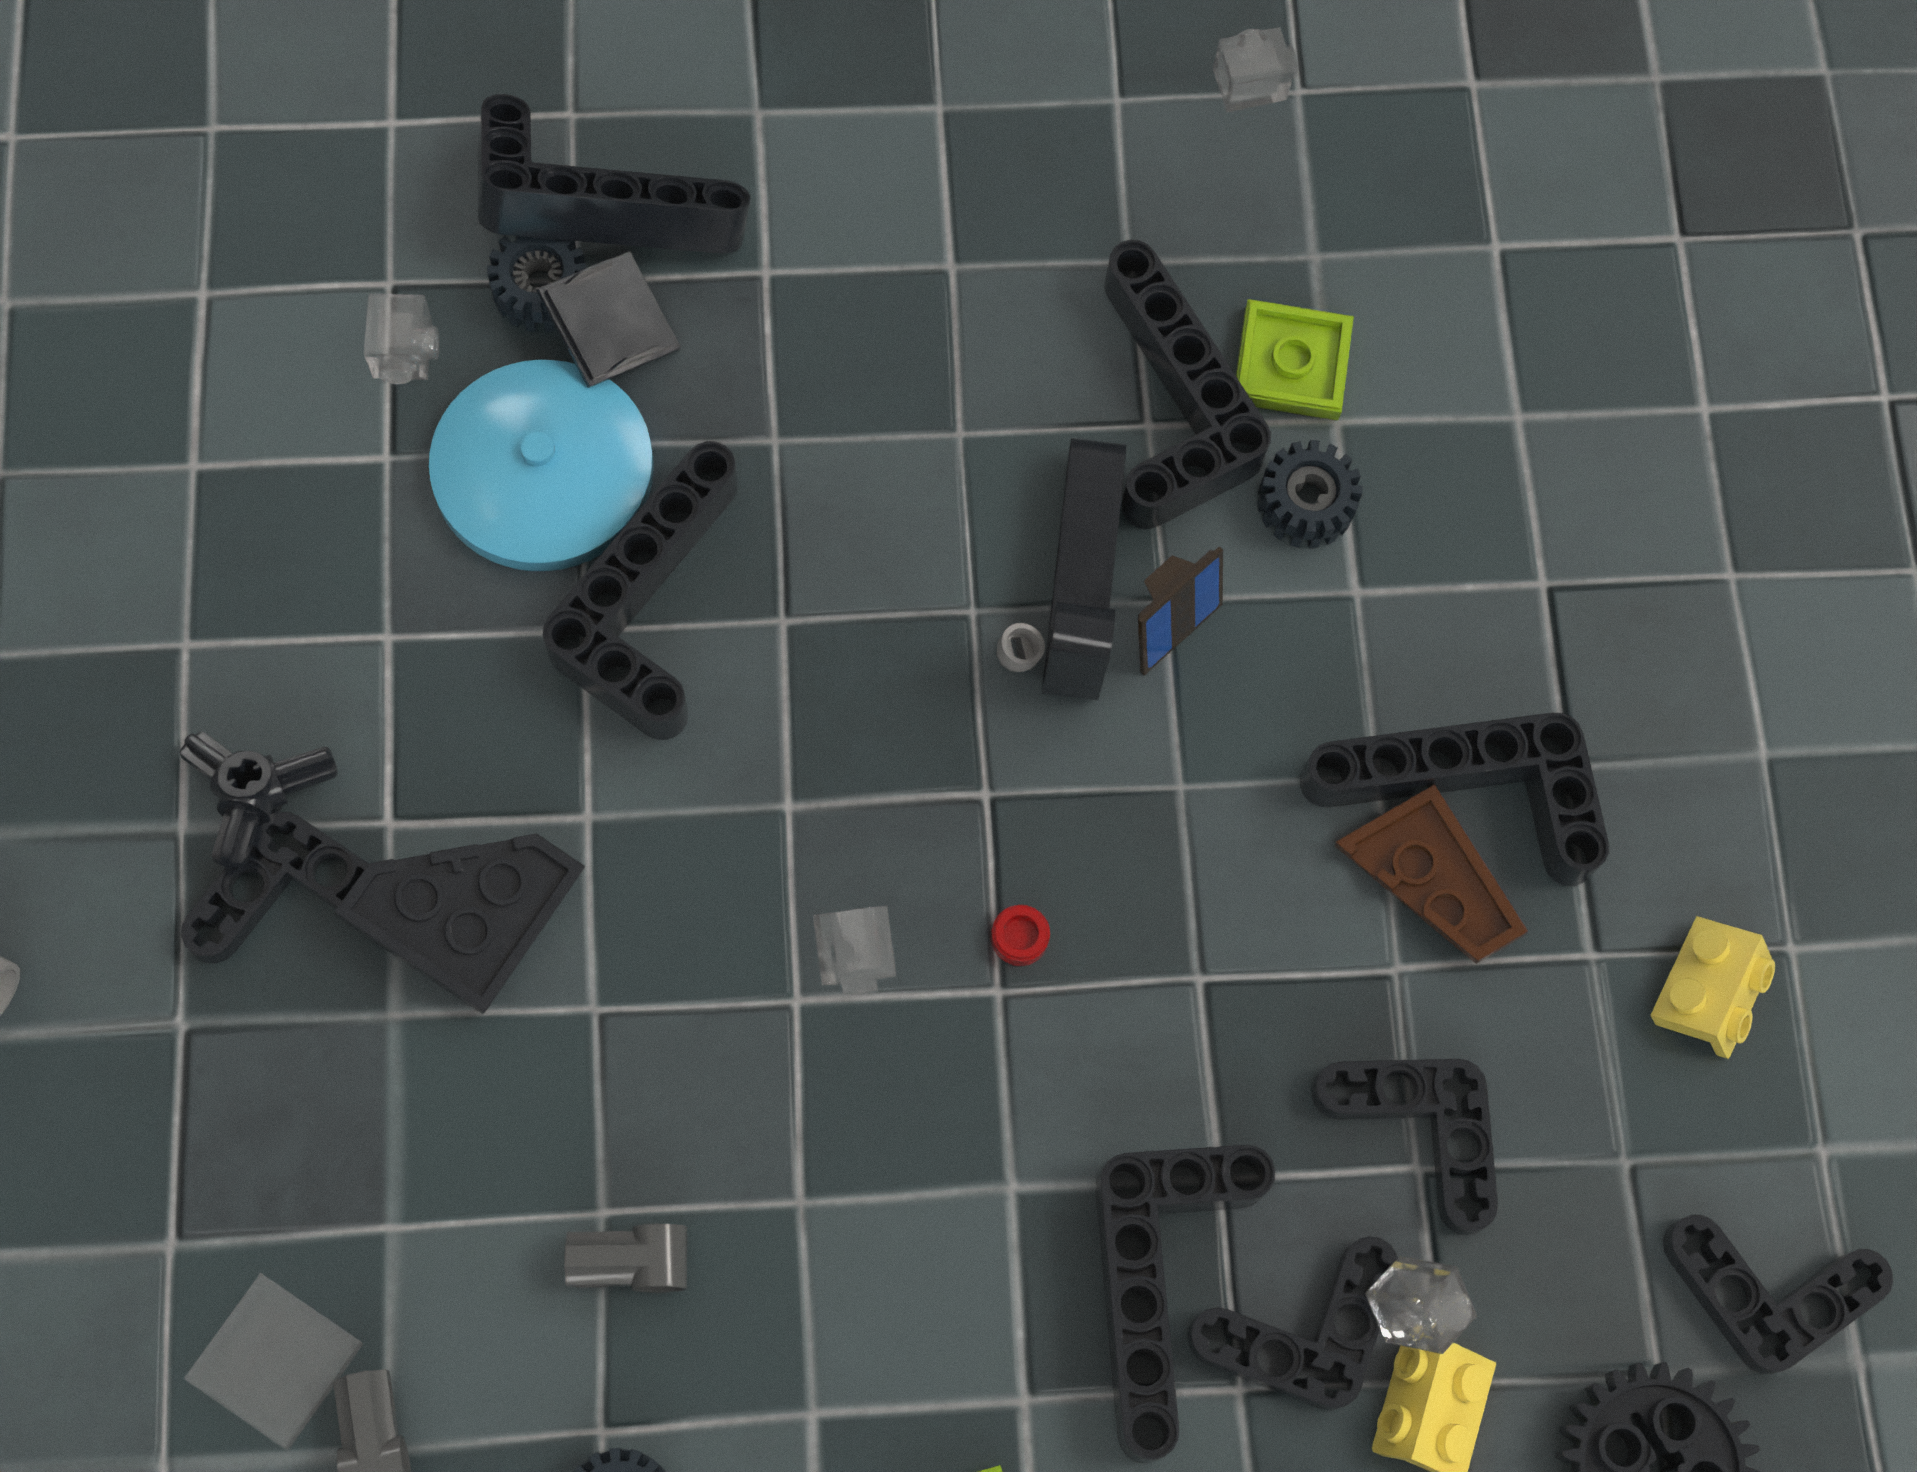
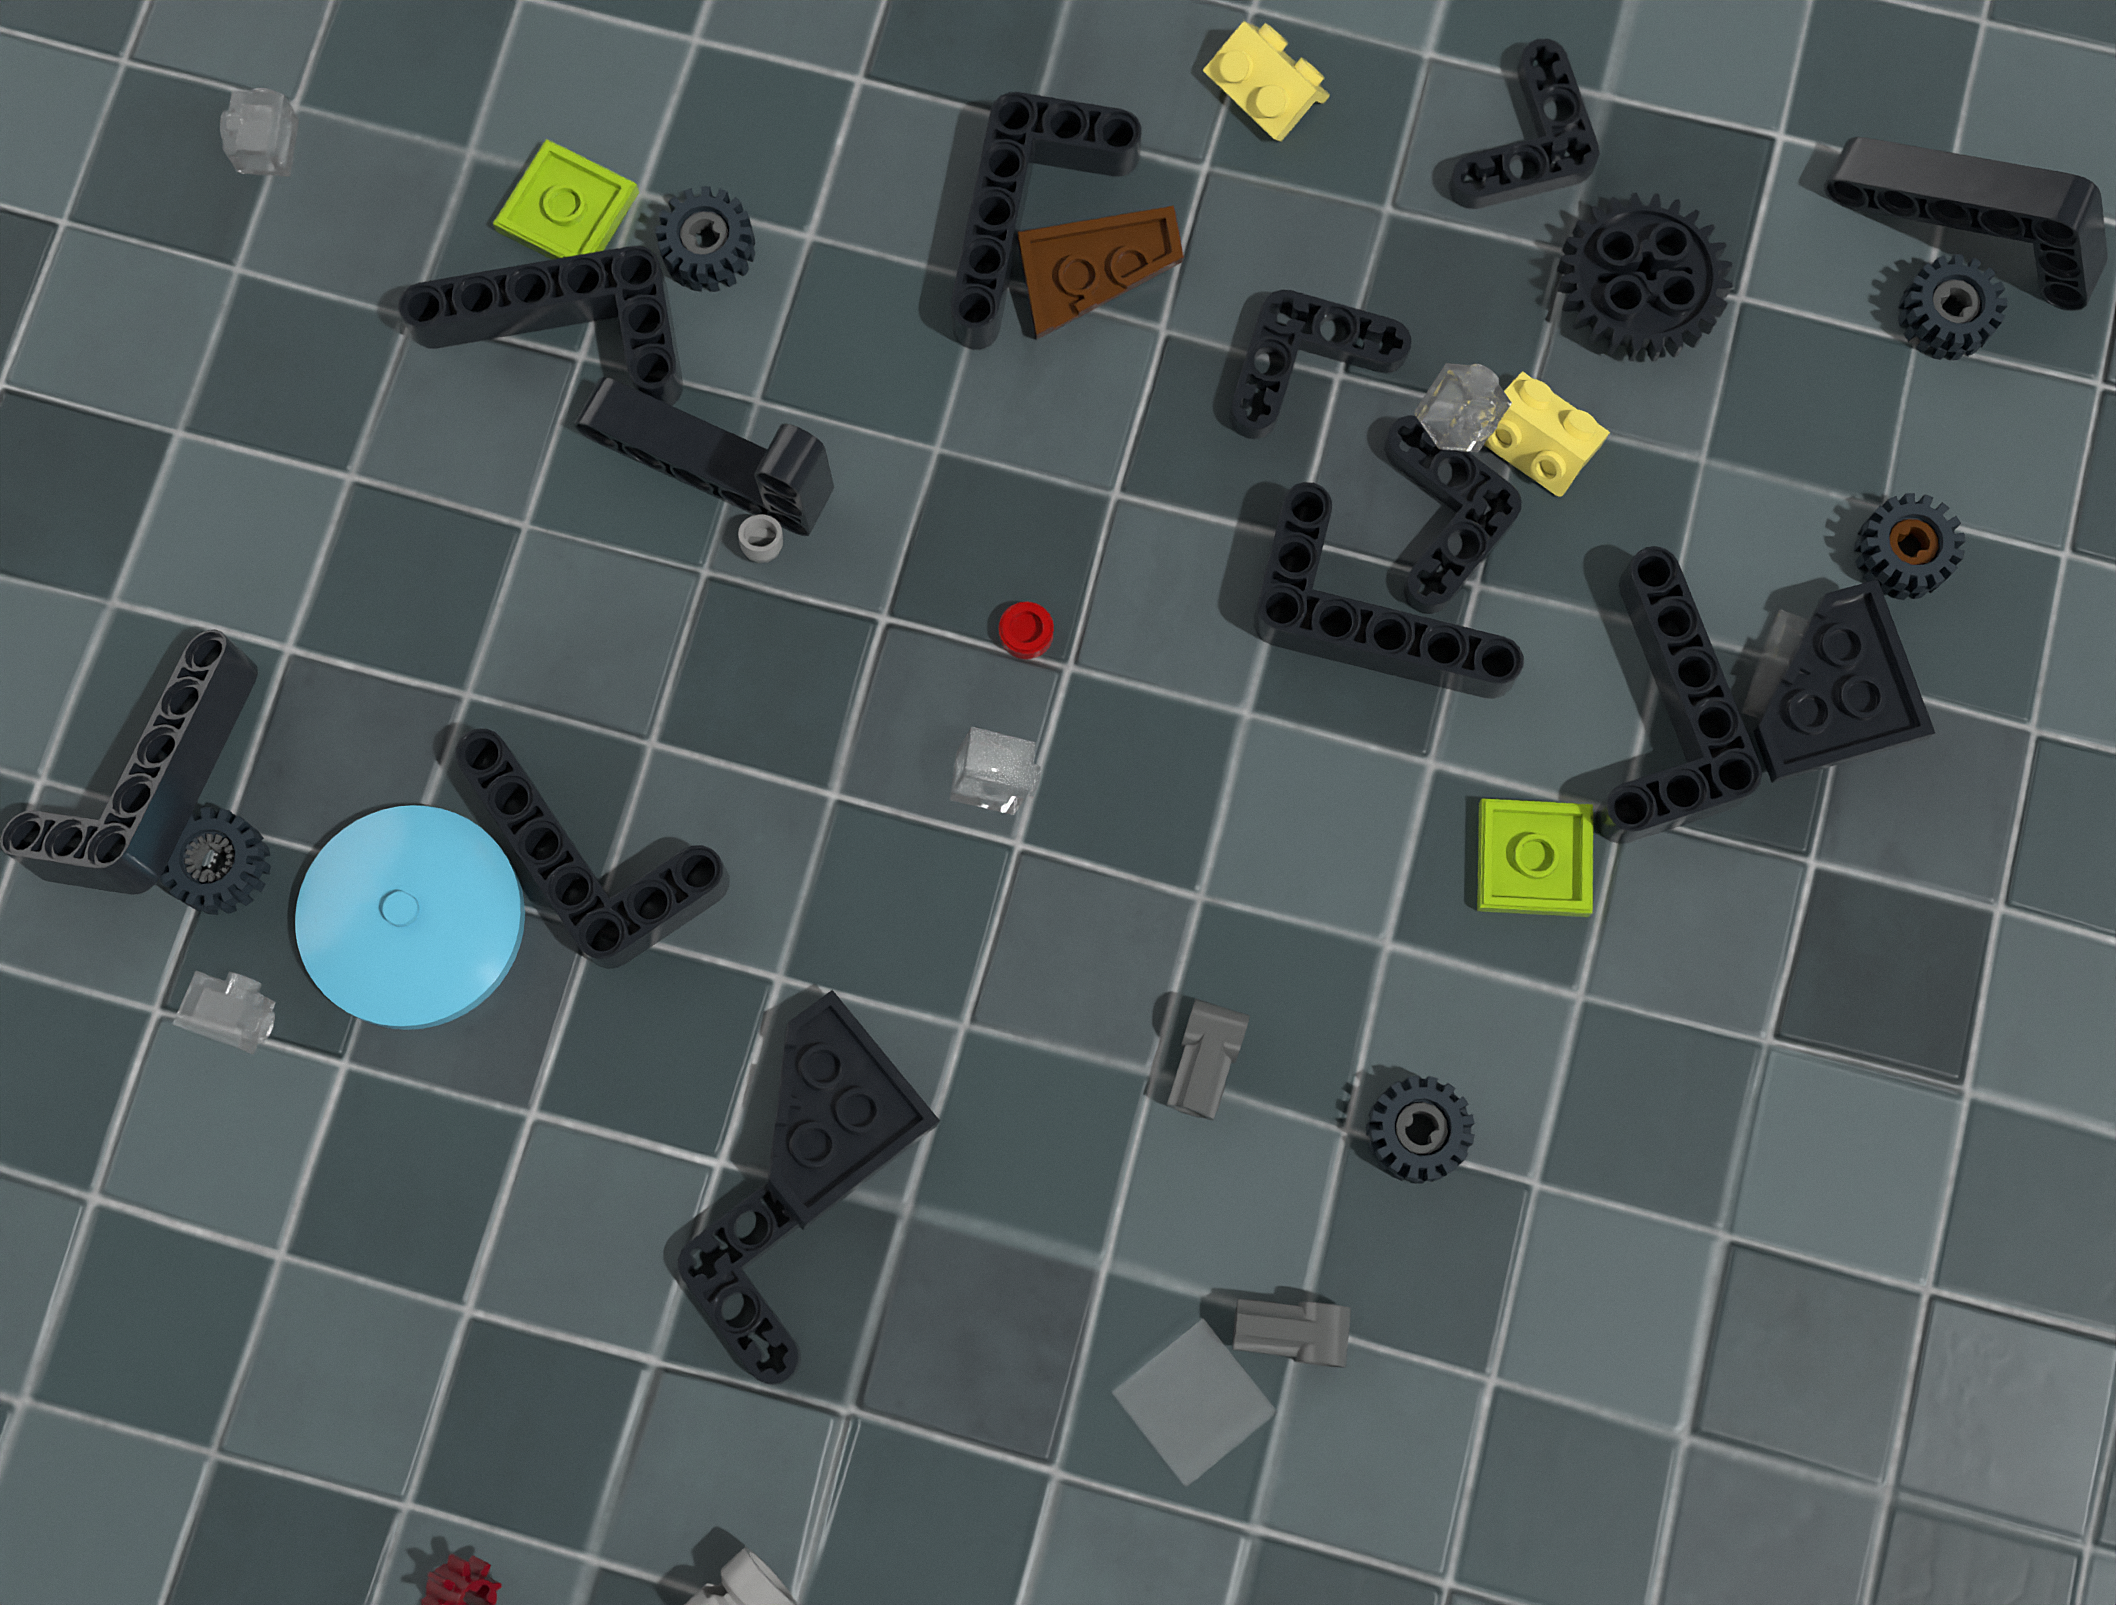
camera: 65 degrees left, 5 degrees up
black bush [180,732,338,870] -> none
black piece [536,252,681,388] -> none
piece [1138,547,1223,676] -> none

